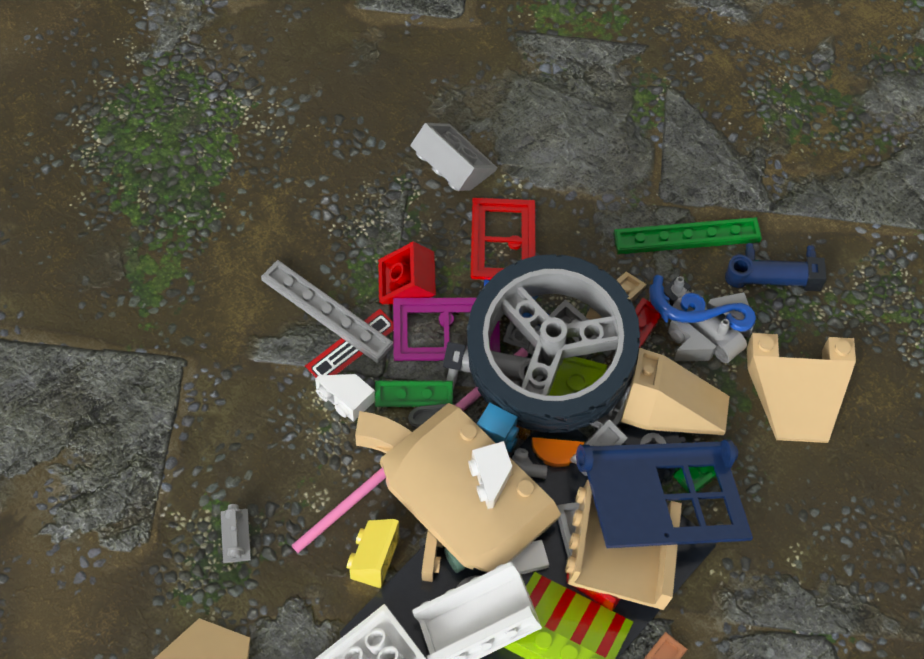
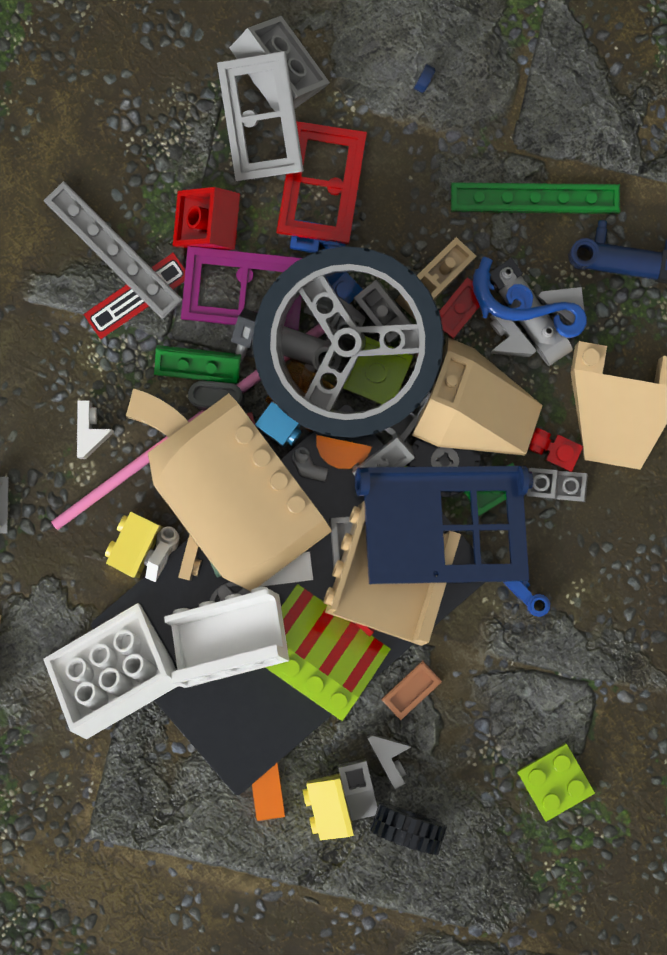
camera: 10 degrees right, 25 degrees up
white slope [315,374,375,422] -> none
white slope [468,441,512,509] -> none
none -> white slope [77,401,114,459]
none -> white plate [144,527,180,582]
none -> light grey door [217,51,304,181]
none -> dark blue tile [413,63,436,93]
none -> blue plate [503,581,550,617]
none -> light grey slope [527,468,588,502]
none -> red plate [528,428,584,472]

